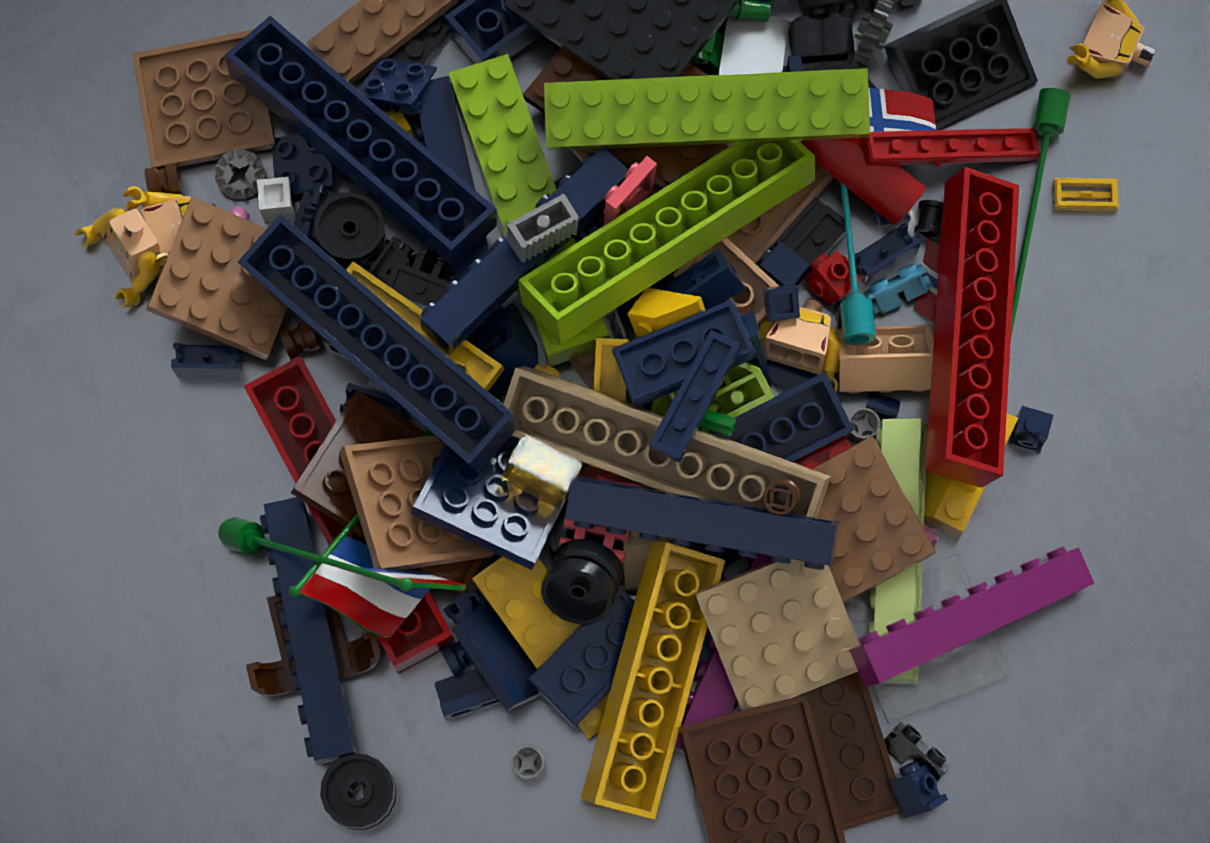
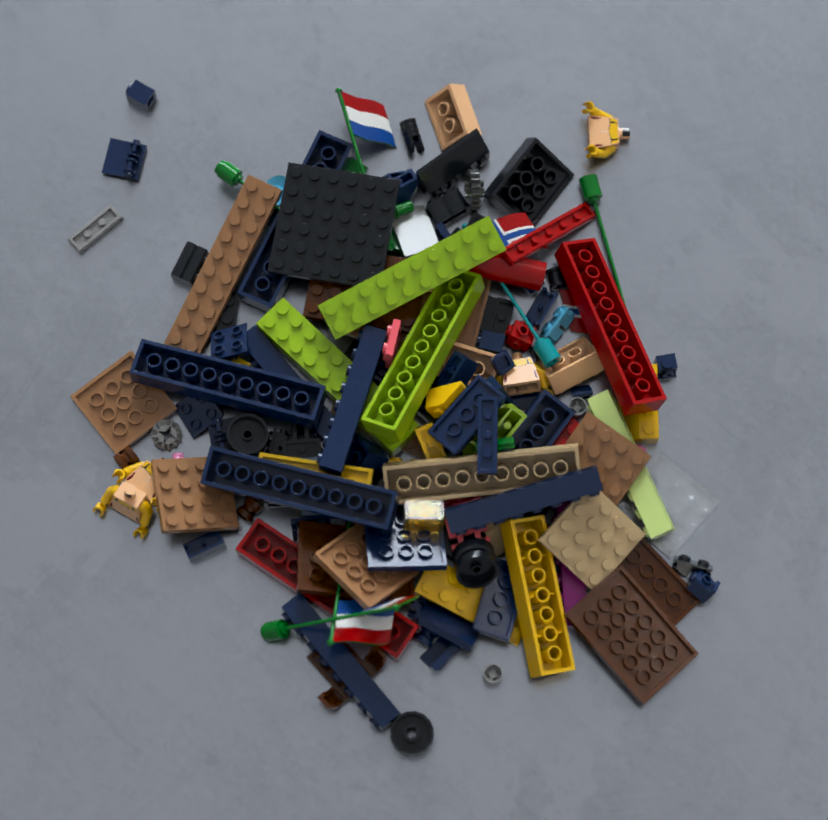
camera: 30 degrees left, 0 degrees up
white panel [257,177,295,222] -> none
light grey brick [506,194,579,263] -> none
reddish brown wheel [763,478,802,515] -> none
magenta brick [849,546,1095,687] -> none
yellow tile [1053,178,1119,212] -> none

